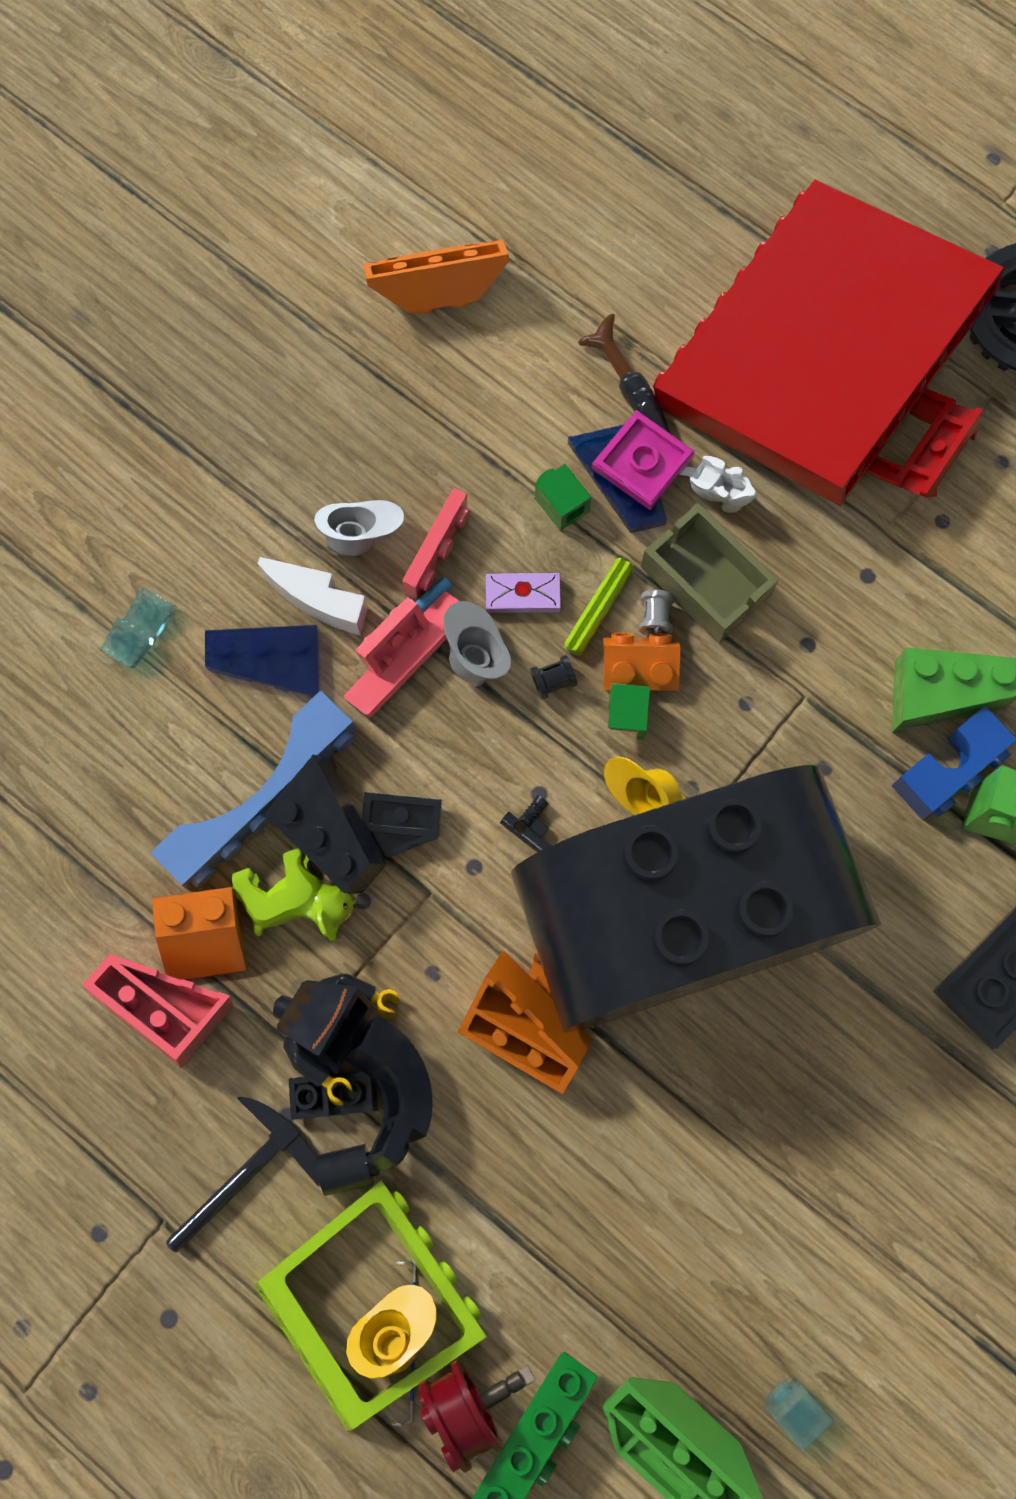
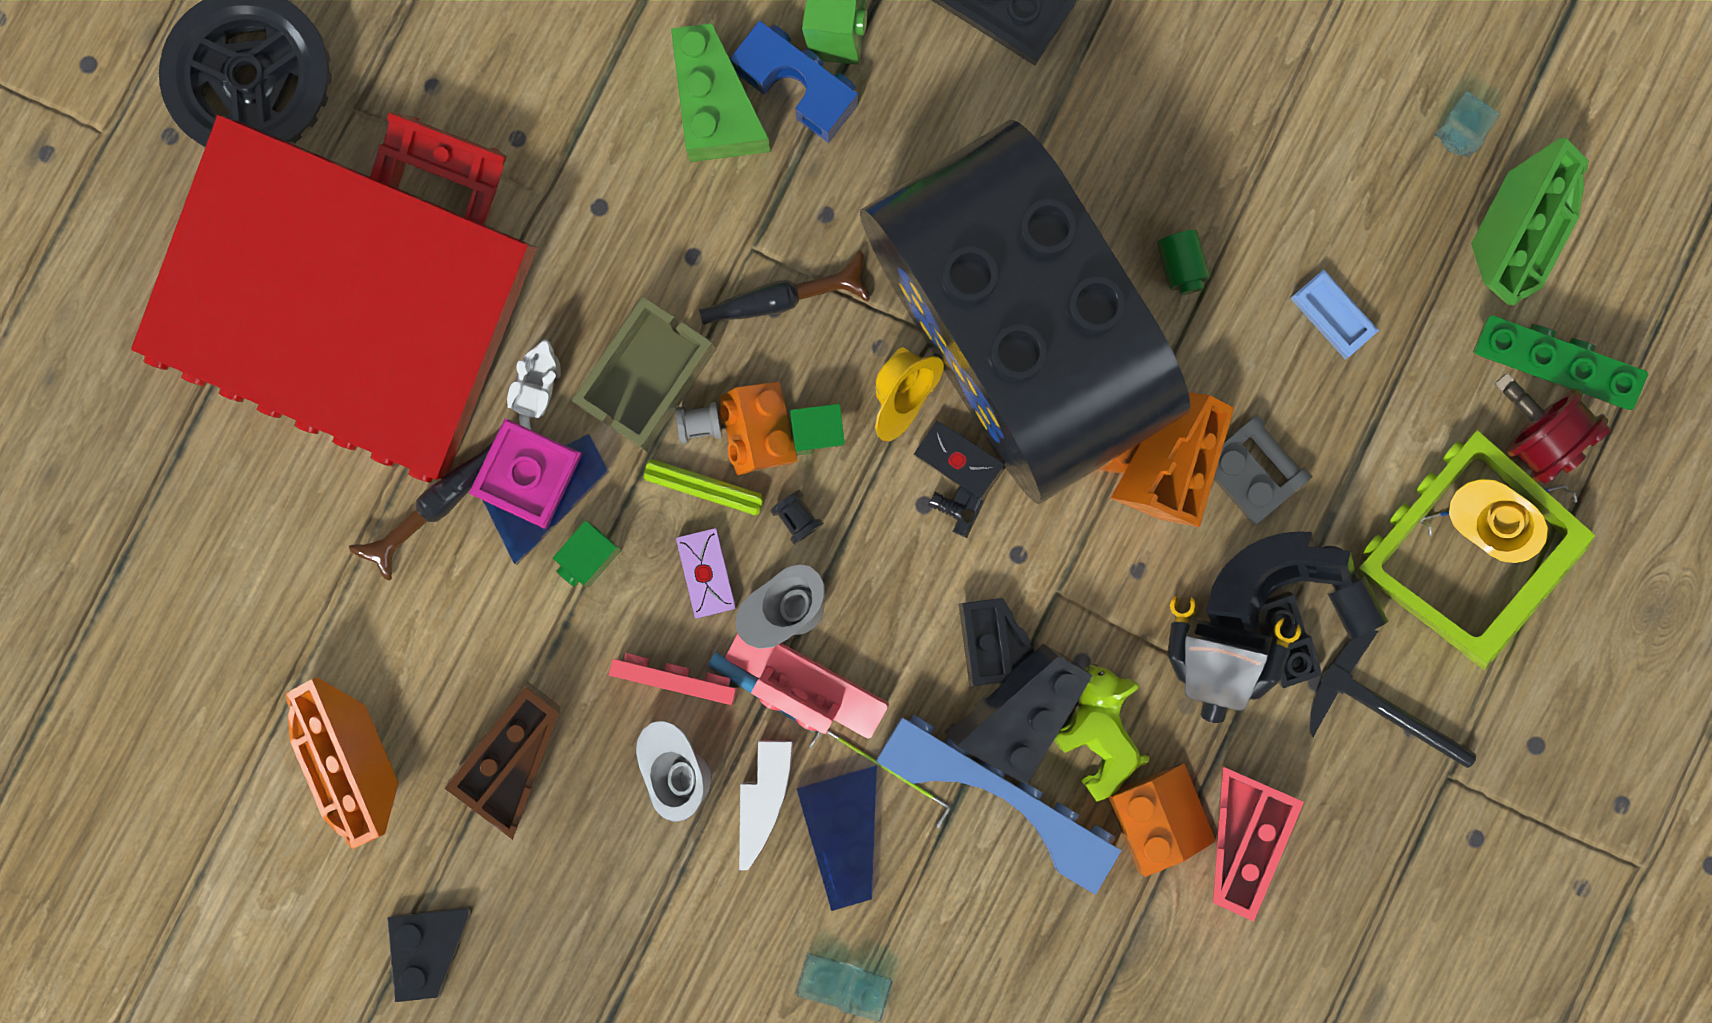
camera: 100 degrees left, 10 degrees up
none -> black wing [387,906,472,1002]
none -> reddish brown wedge [444,681,561,840]
none -> black piece [699,250,870,325]
none -> lime piece [809,730,950,828]
none -> black tile [914,420,1006,501]
none -> green brick [1157,230,1210,295]
none -> dark grey plate [1214,414,1313,525]
none -> light blue tile [1290,269,1379,359]

